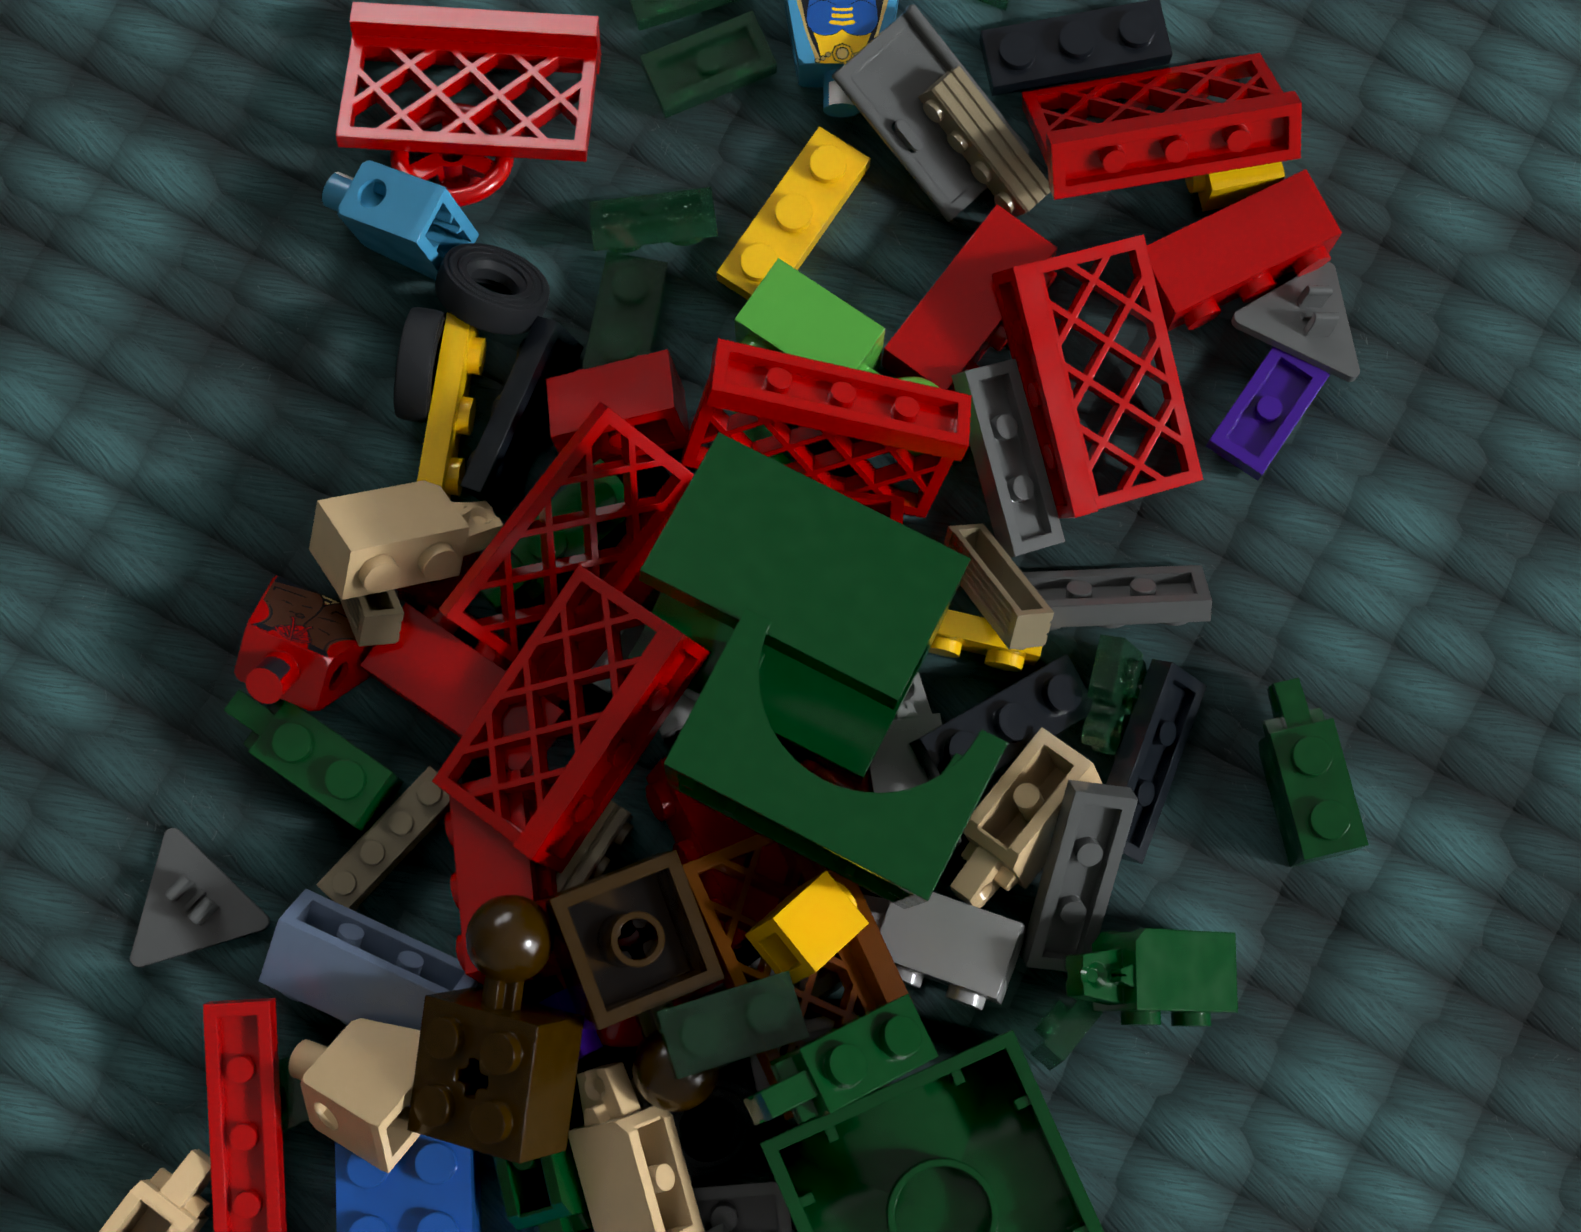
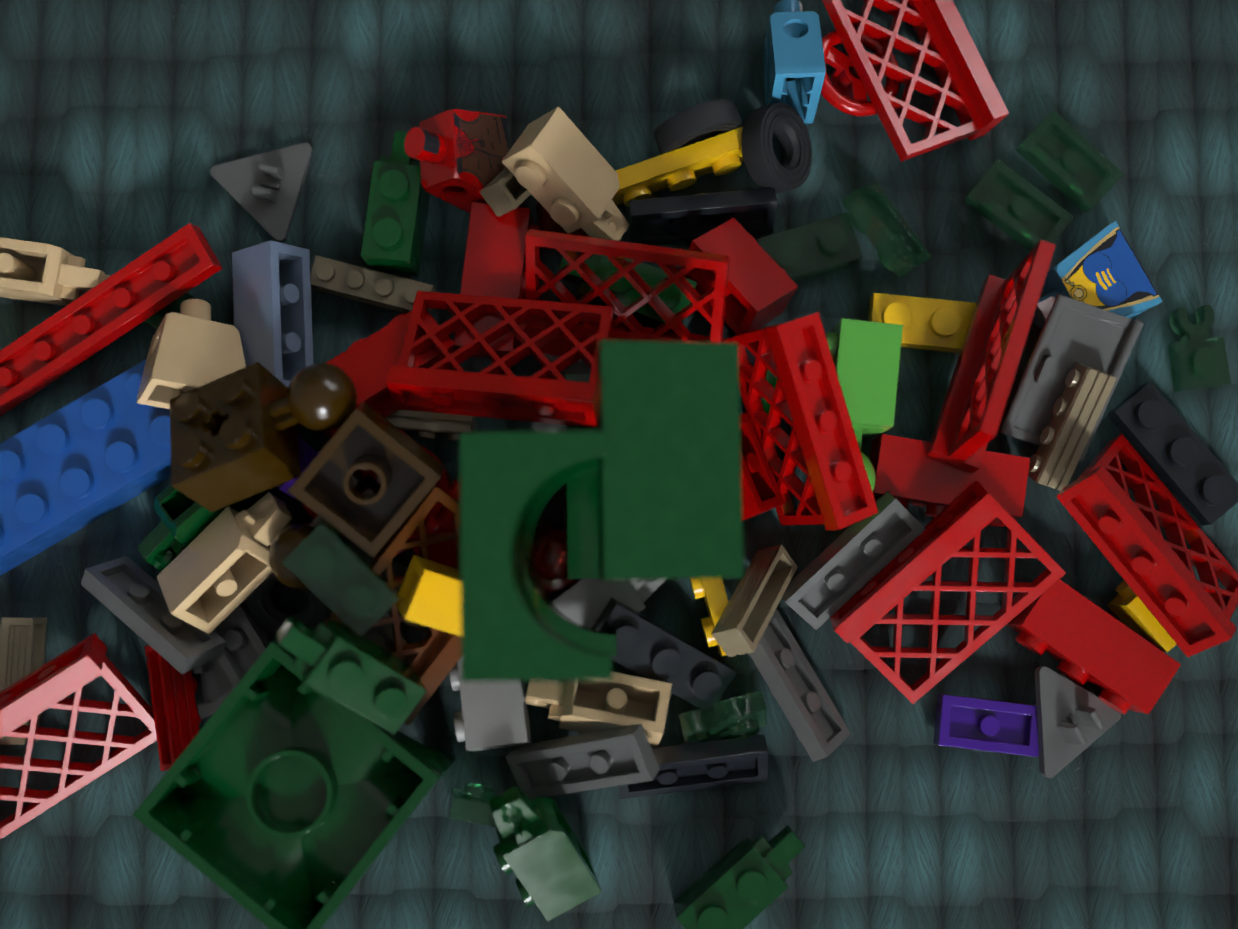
camera: 60 degrees right, 5 degrees up
none -> red fence [926,240,1056,473]

